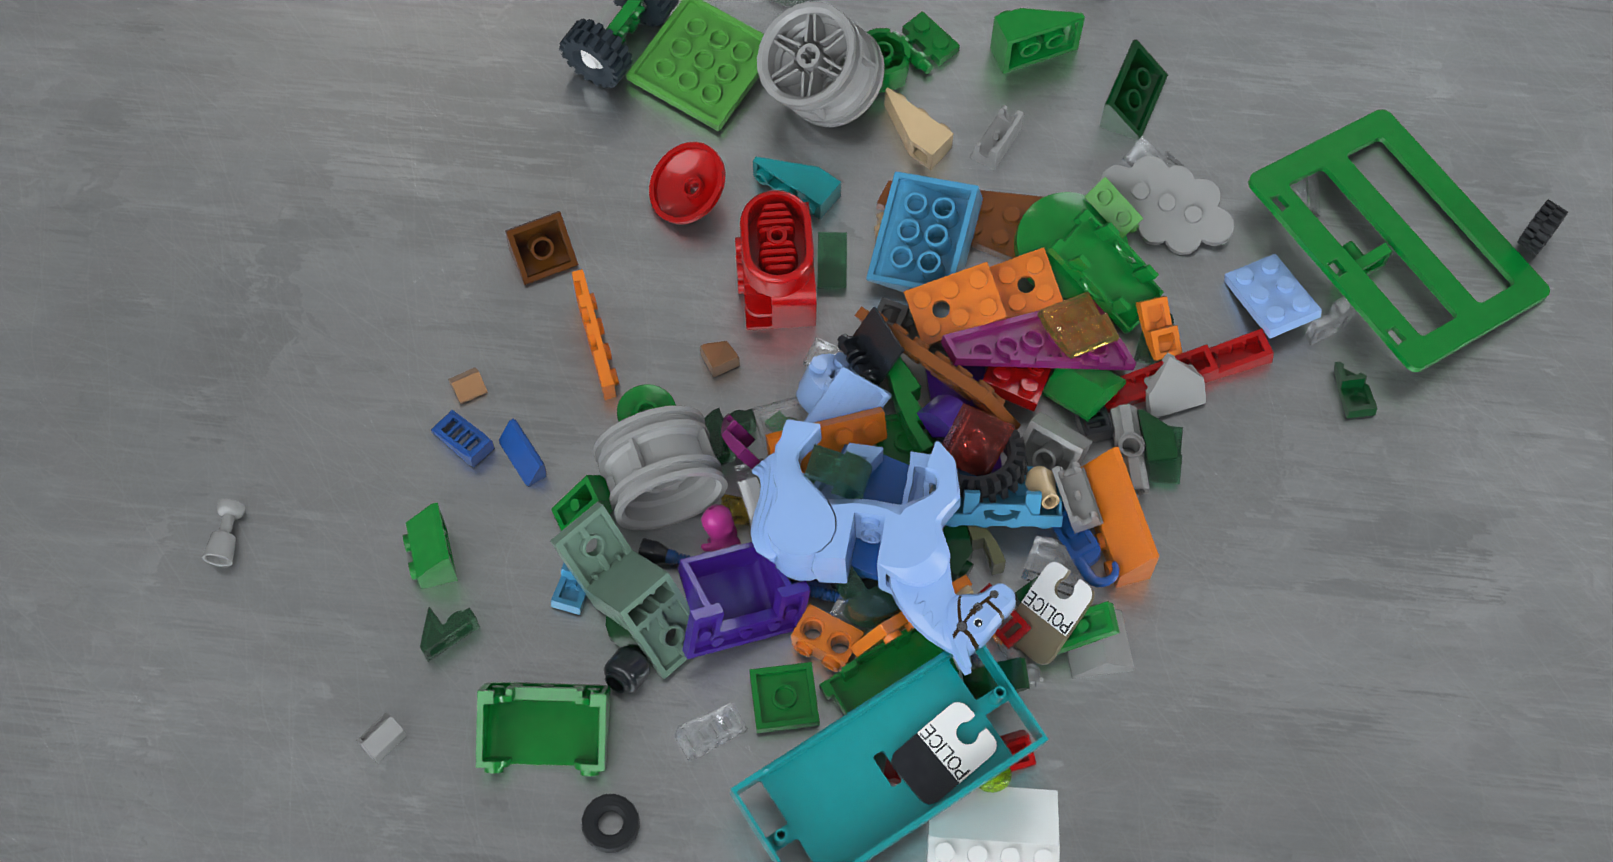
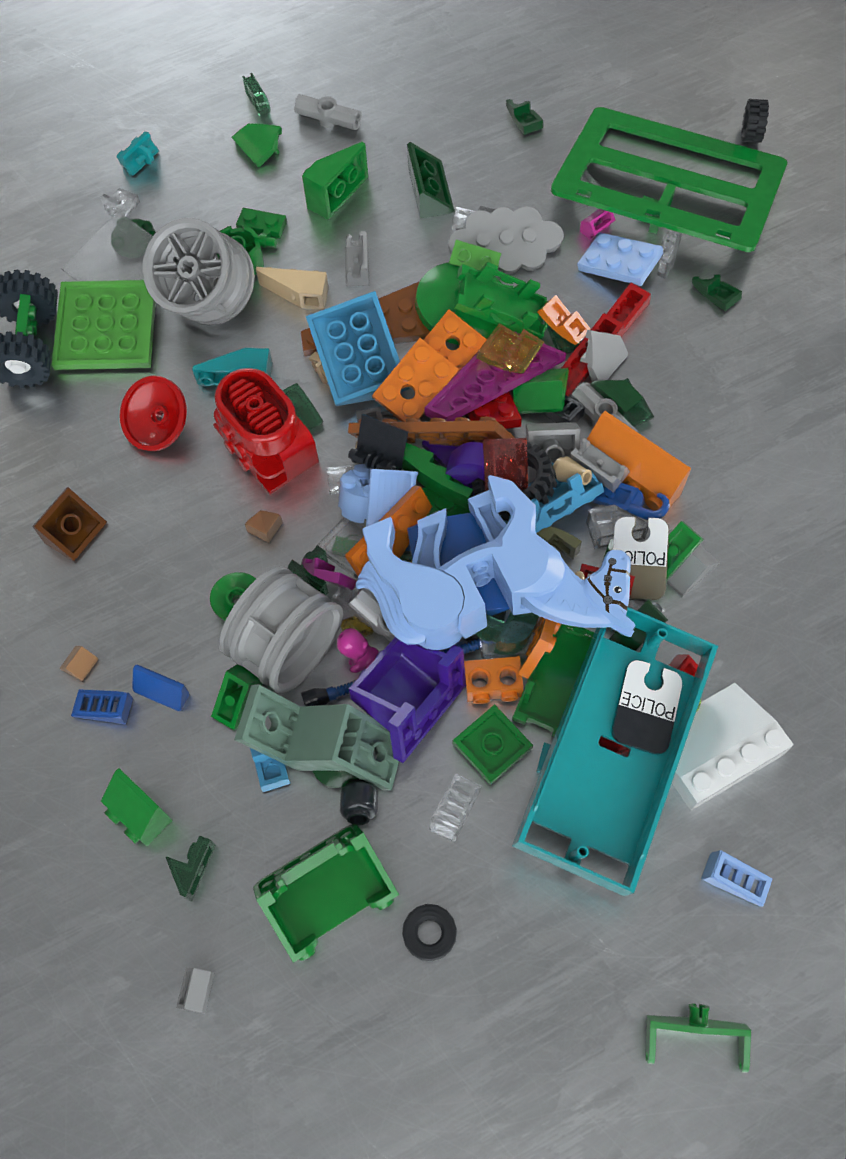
camera: 30 degrees left, 0 degrees up
orange wing [571,269,620,400] -> none
clear green brick [804,444,873,499] -> none
none -> dark green slope [506,99,544,135]
none -> dark pink piece [580,209,615,240]

